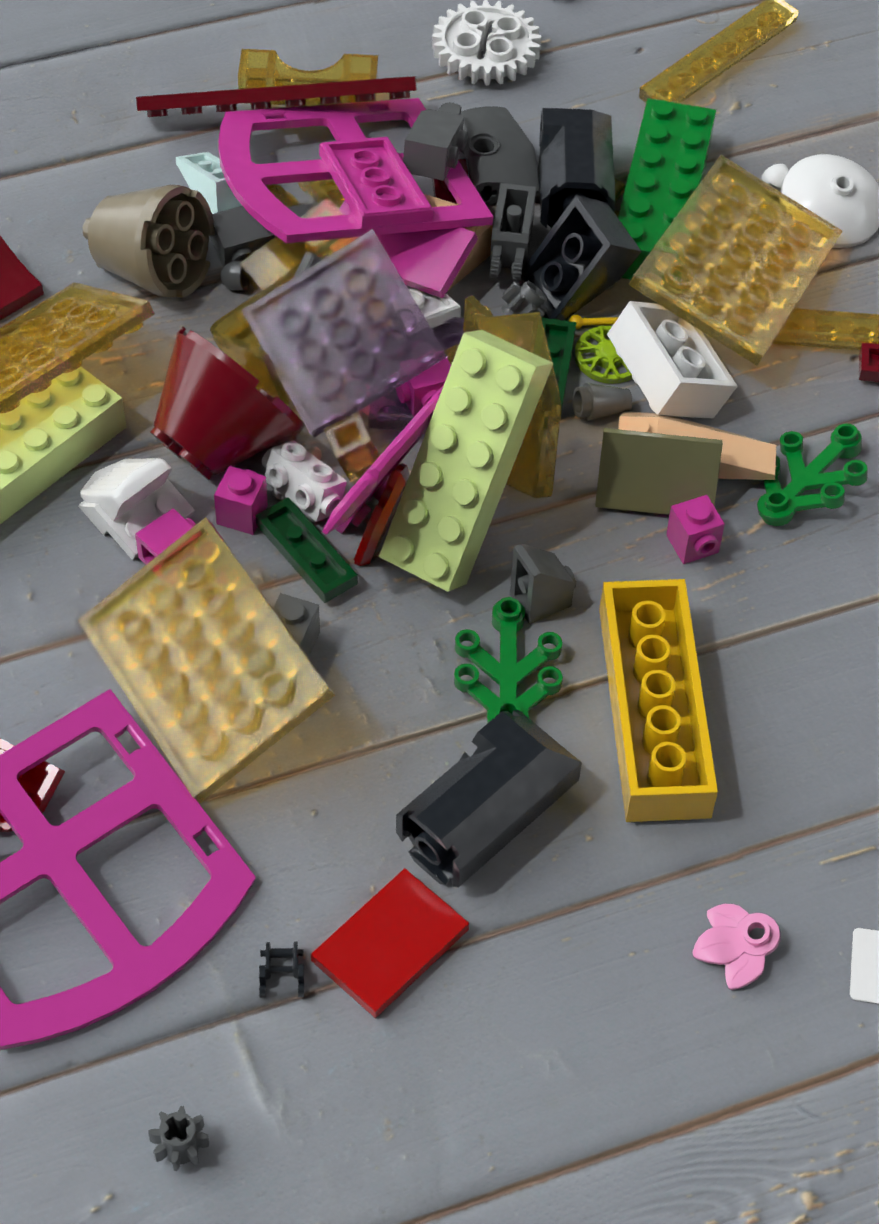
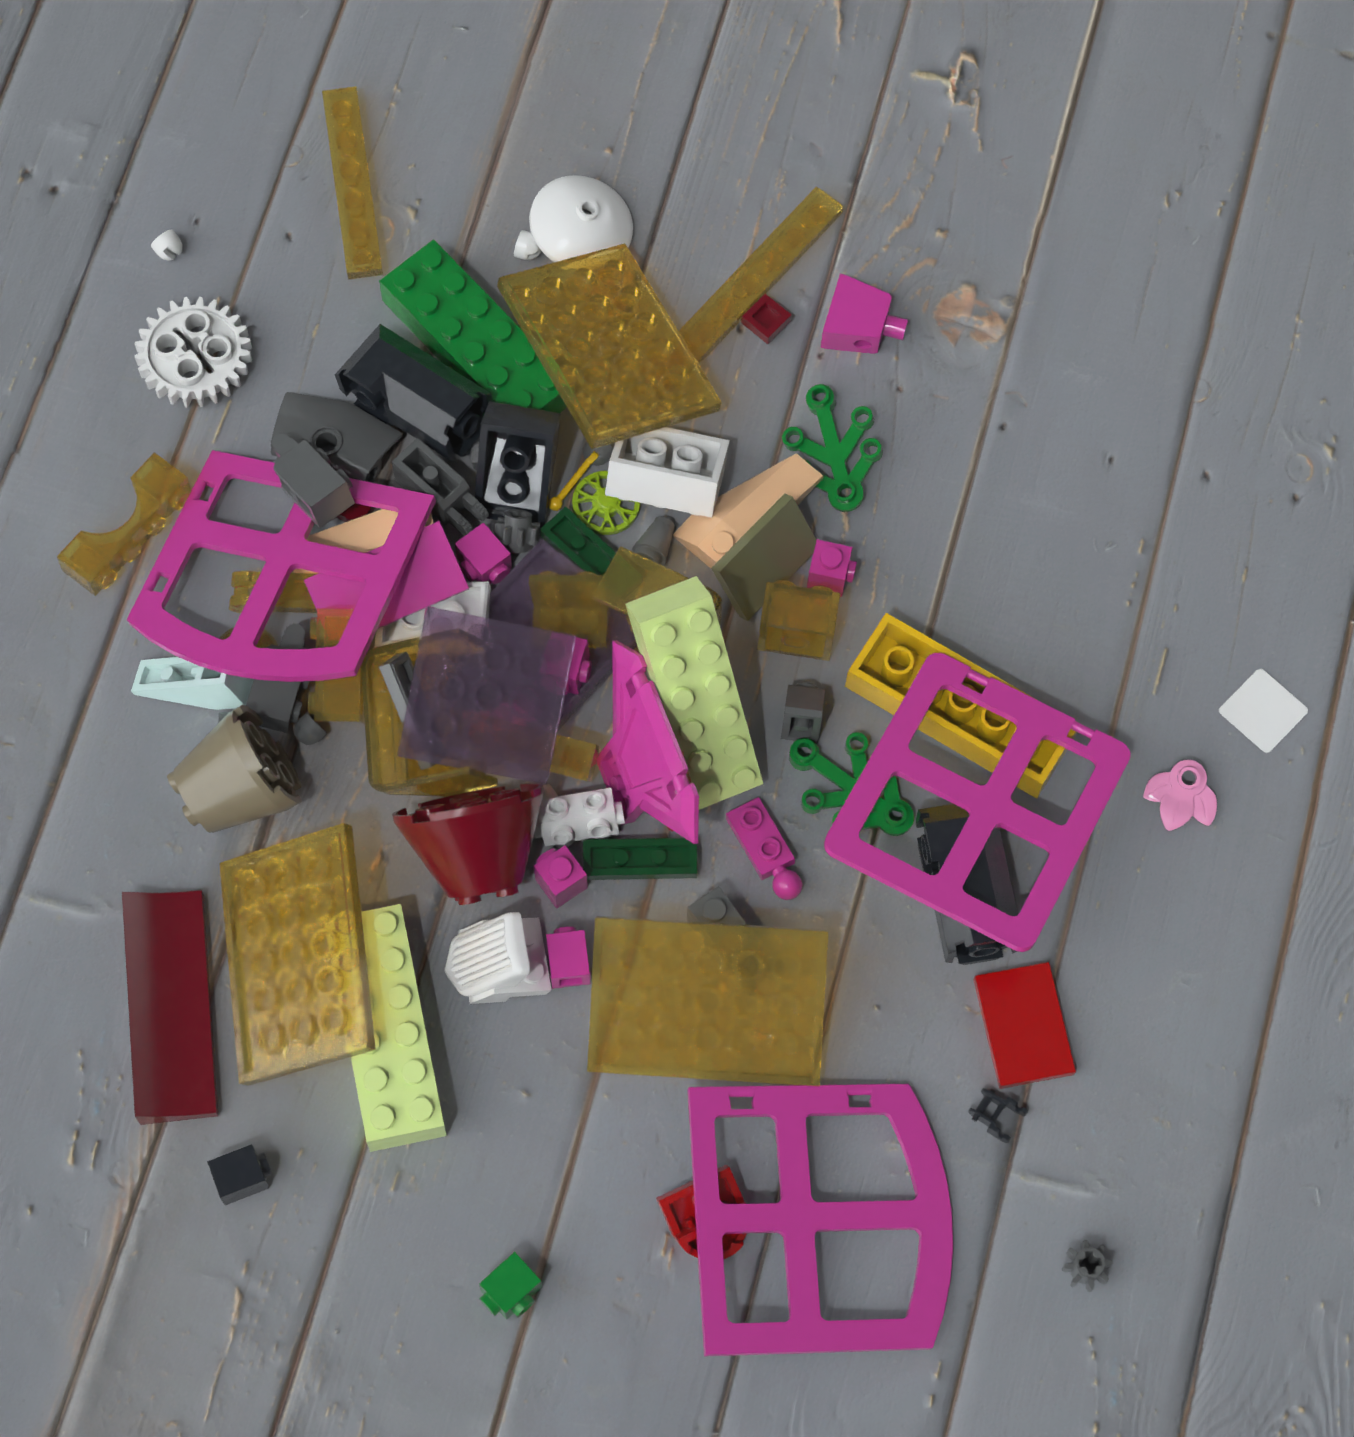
camera: 55 degrees left, 15 degrees up
dark red plate [136,76,417,117] -> none
dark pink tile [319,137,433,228] -> none
none -> dark pink brick [455,522,512,584]
none -> dark pink plate [726,797,803,900]
none -> clear yellow brick [757,580,840,661]
none -> dark pink window [824,653,1130,952]

